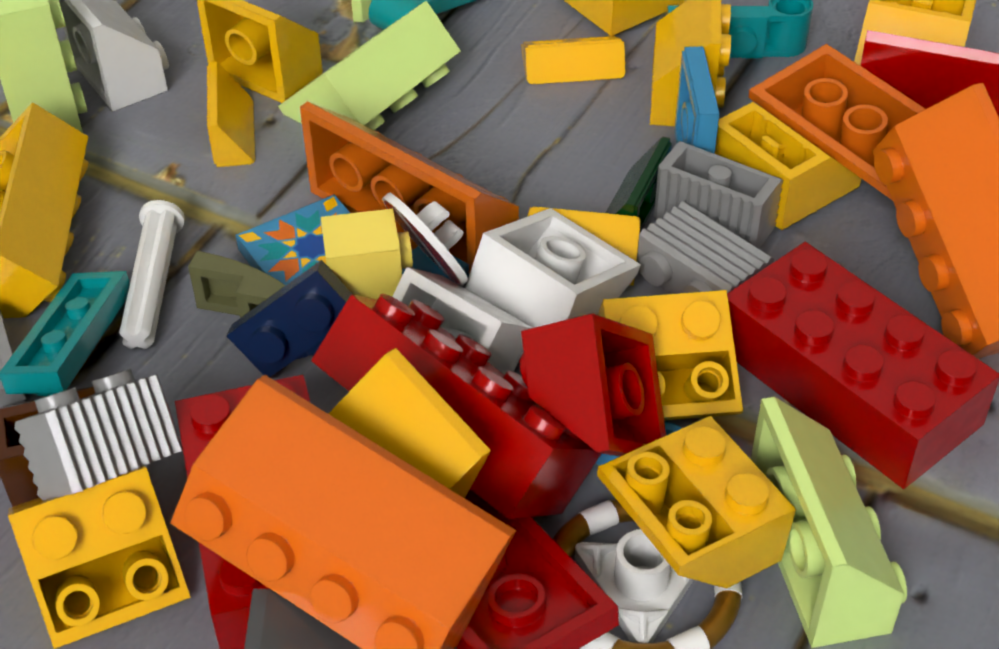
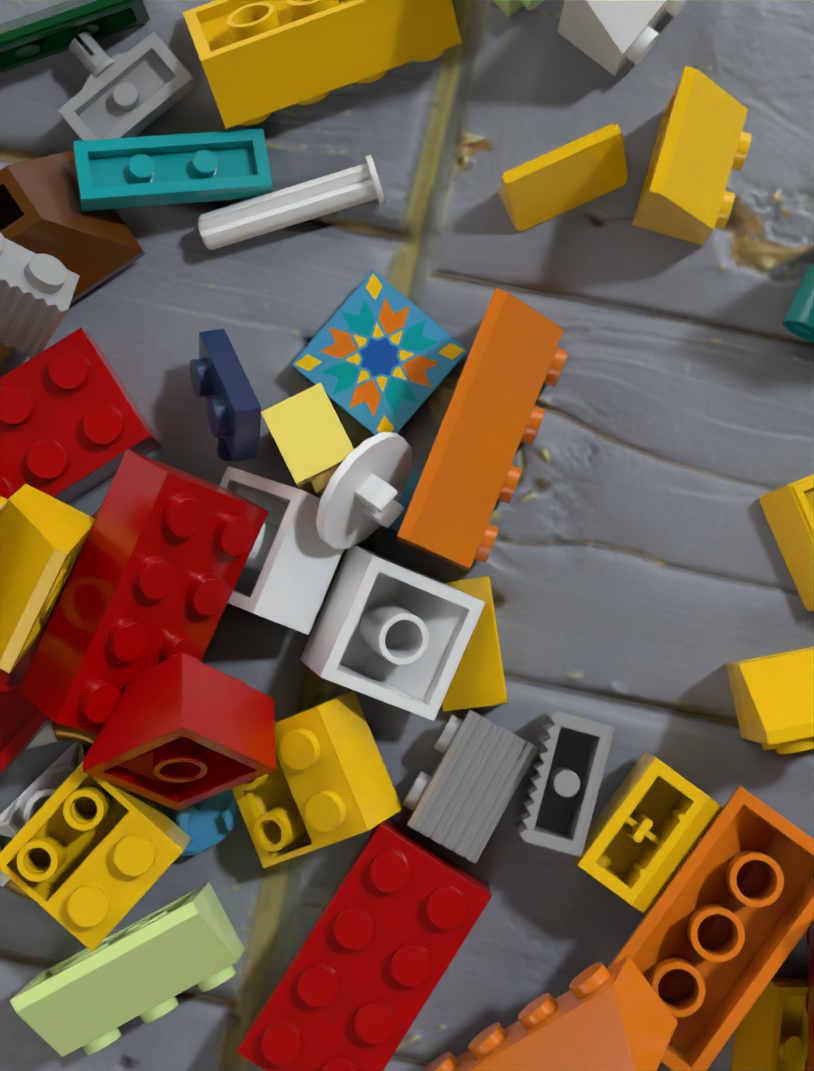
camera: 75 degrees right, 40 degrees up
olive slope [188,251,286,318] -> none
yellowish green slope [278,1,461,130] -> none
dark green slope [606,136,672,232] -> none
dark azure tile [674,46,719,154] -> none

